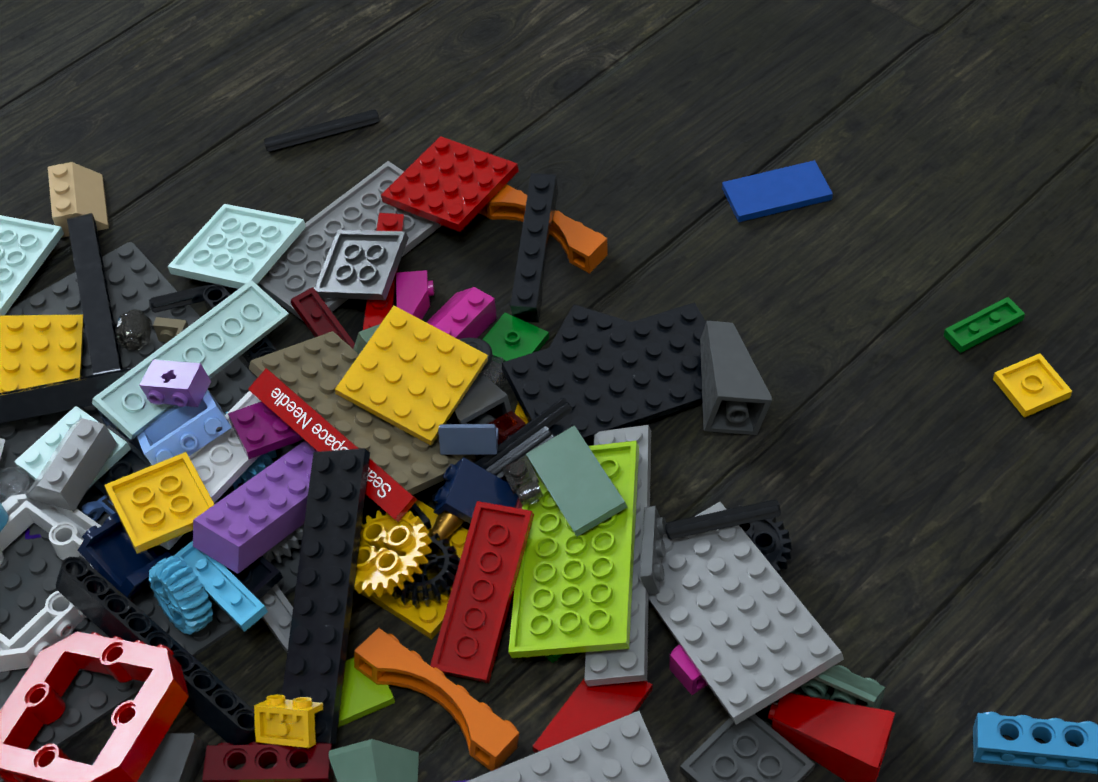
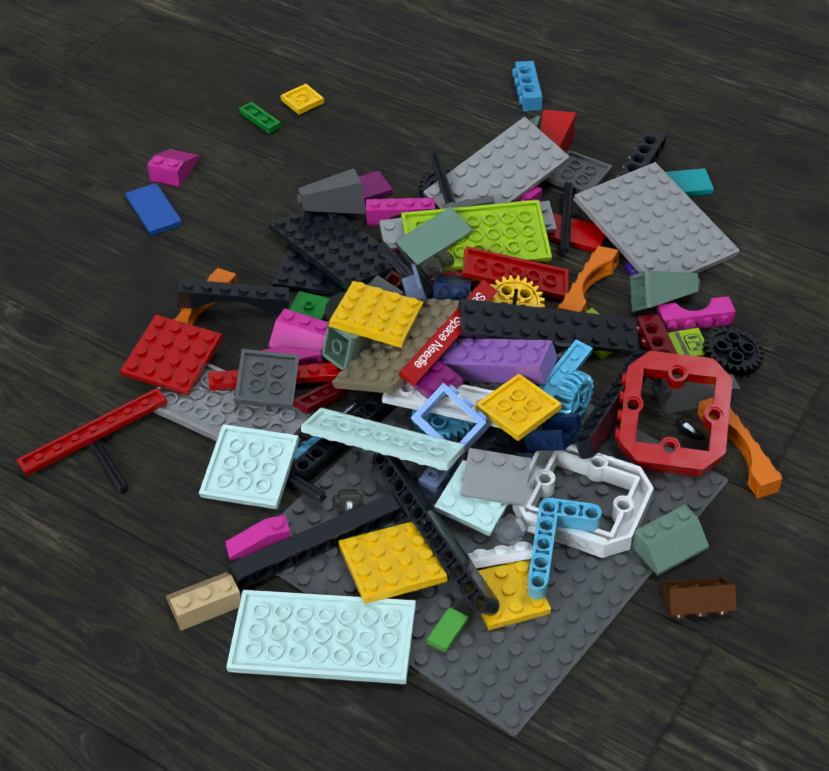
camera: 105 degrees left, 5 degrees down
medium lavender brick [139,360,211,407] -> none
dark tan bracket [153,317,188,343] -> none
yellow bracket [254,694,323,748] -> none
none -> red tile [17,388,168,477]
none -> dark pink slope [147,149,200,187]
none -> dark pink slope [225,514,291,560]
none -> magenta tile [359,170,393,203]
none -> dark pink arch [366,198,435,226]
none -> black axle [560,182,573,254]

